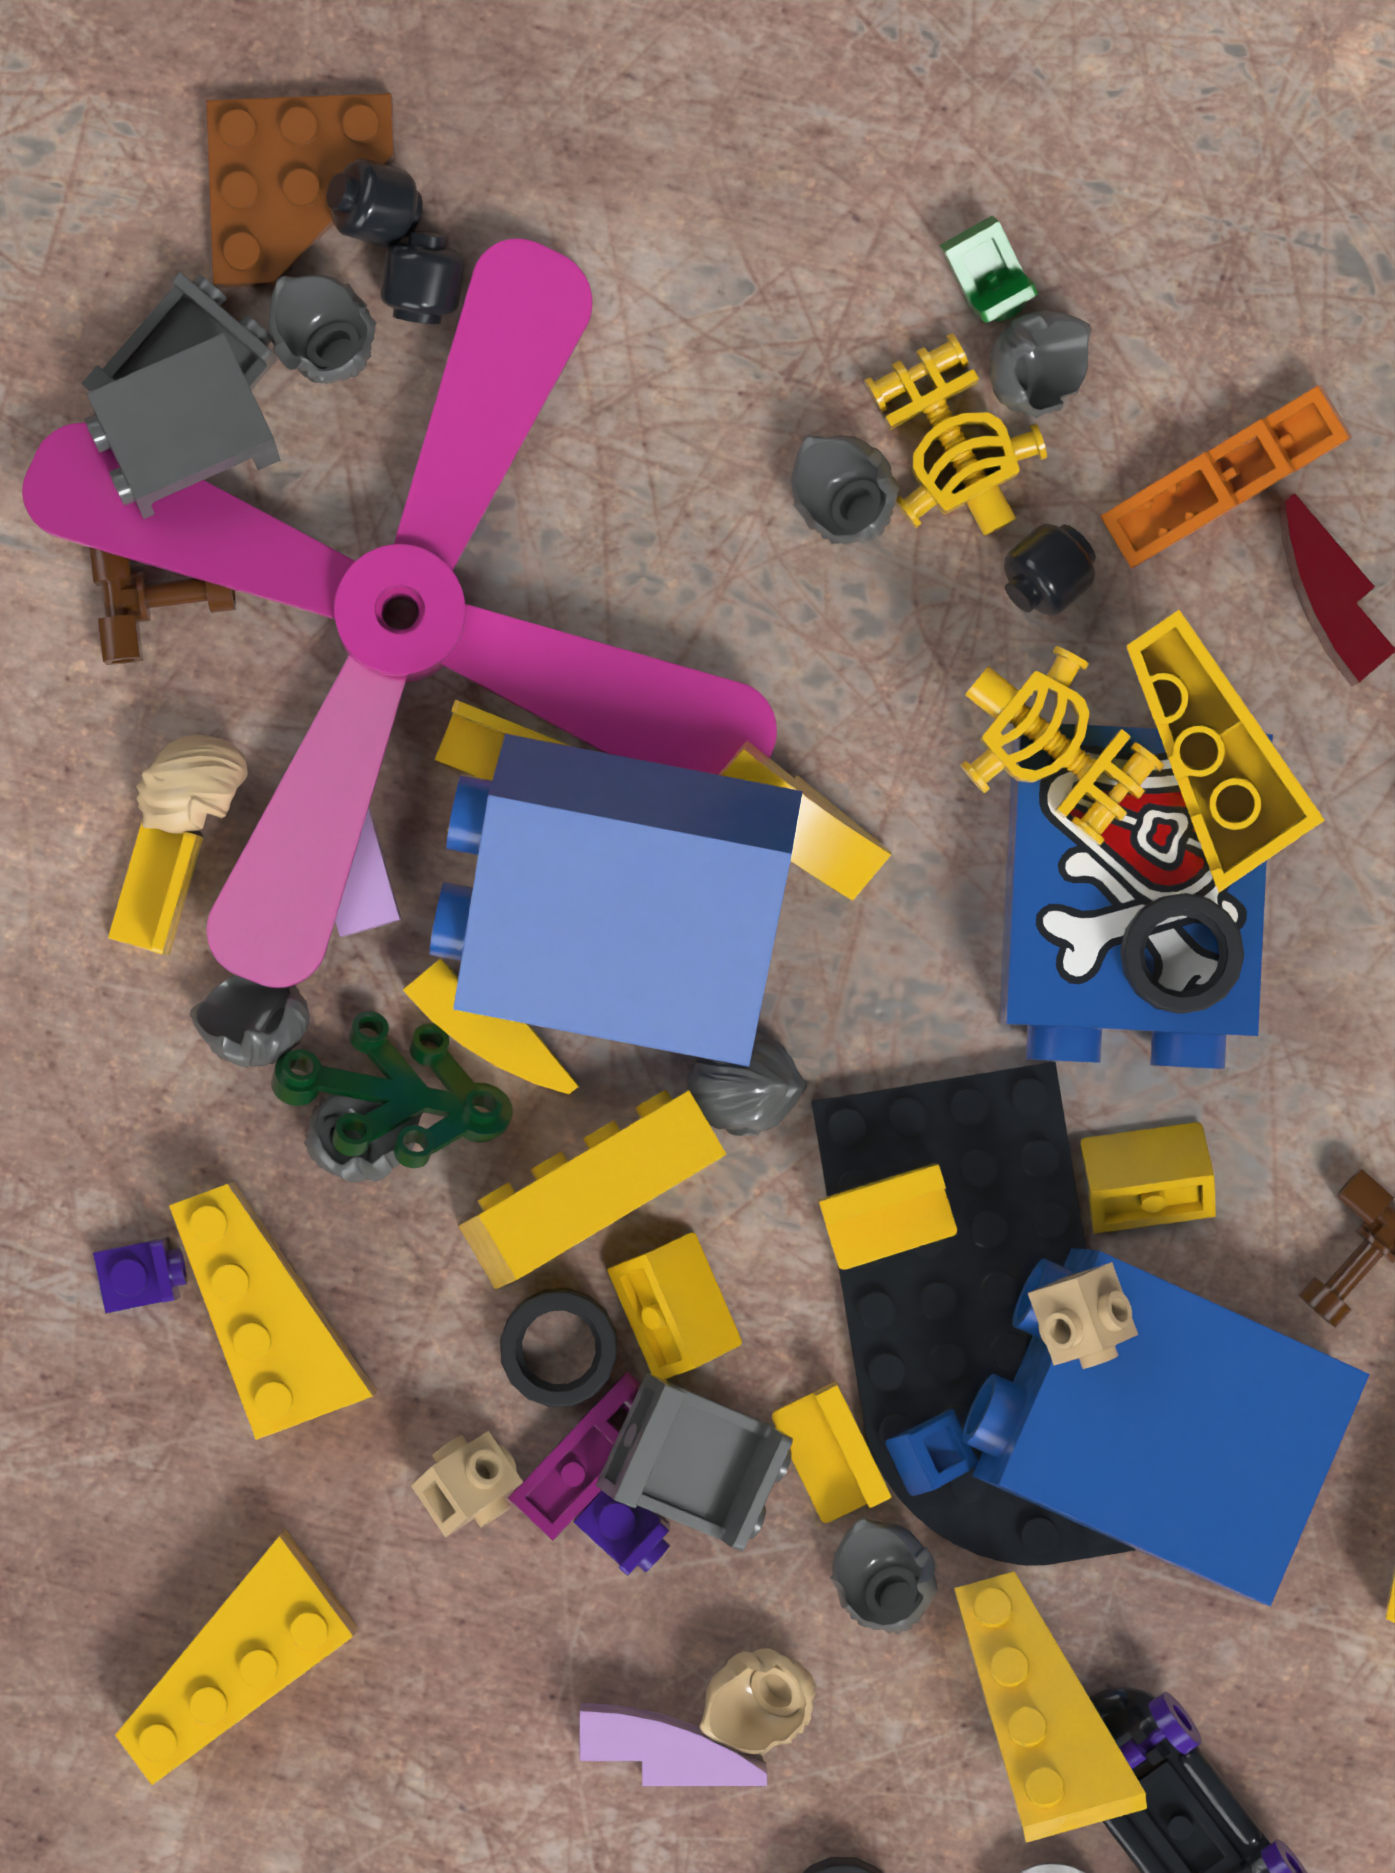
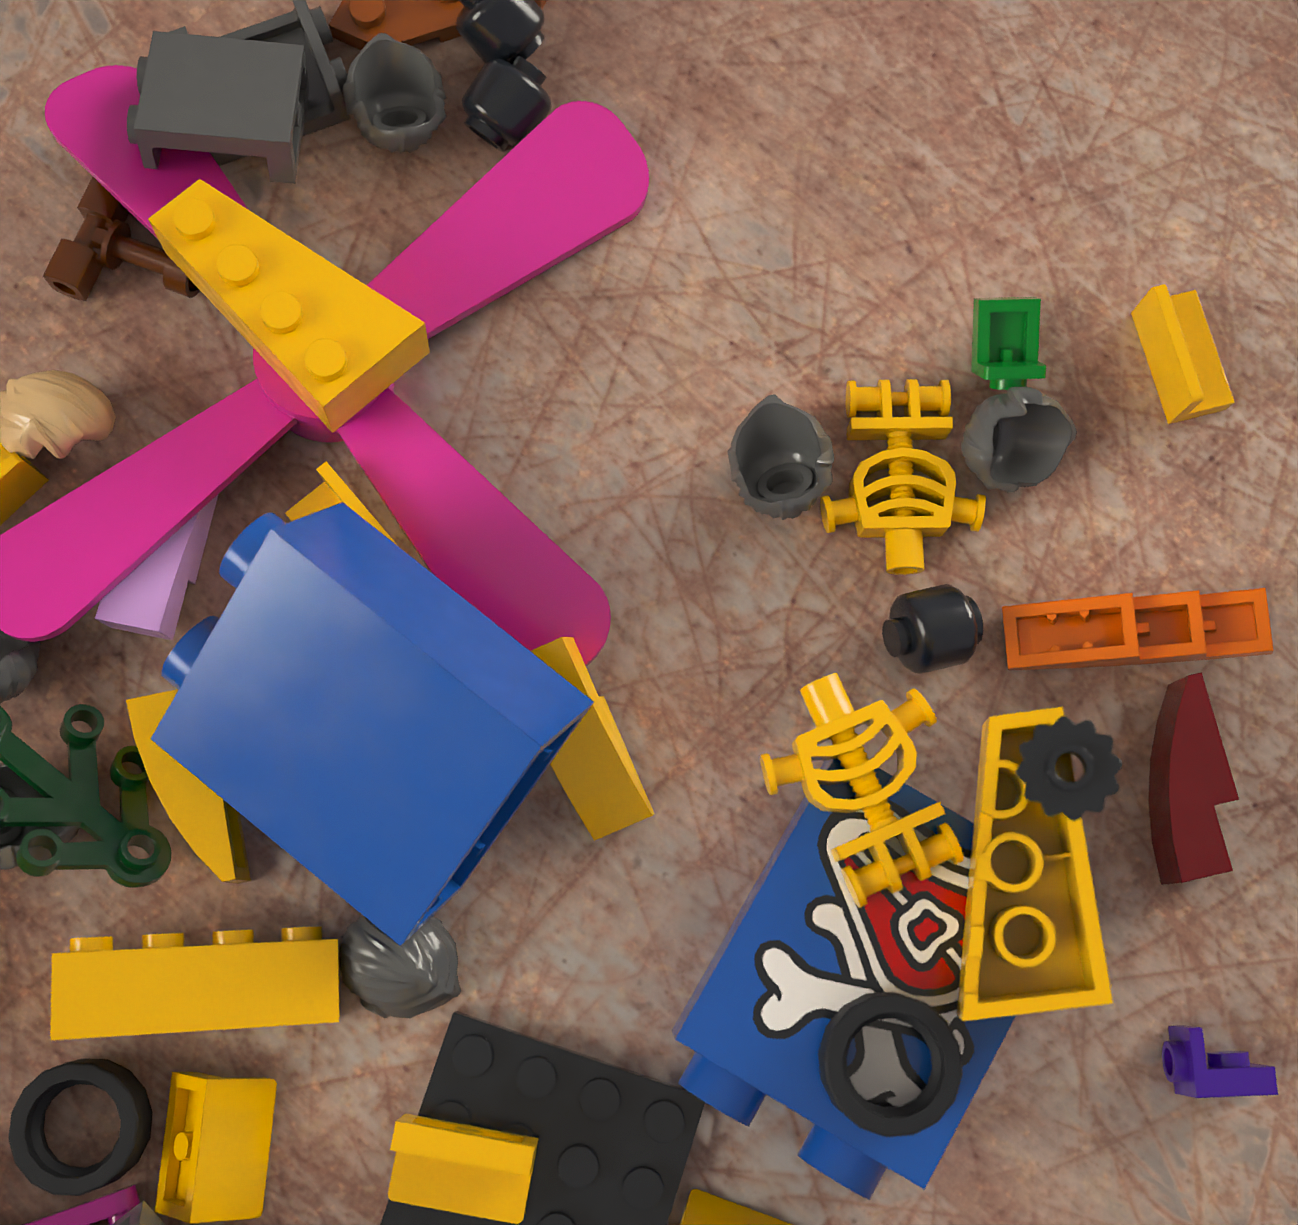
camera: 25 degrees right, 10 degrees down
none -> yellow wedge [148,179,430,433]
none -> black piece [1015,716,1123,821]
none -> yellow panel [1131,284,1234,424]

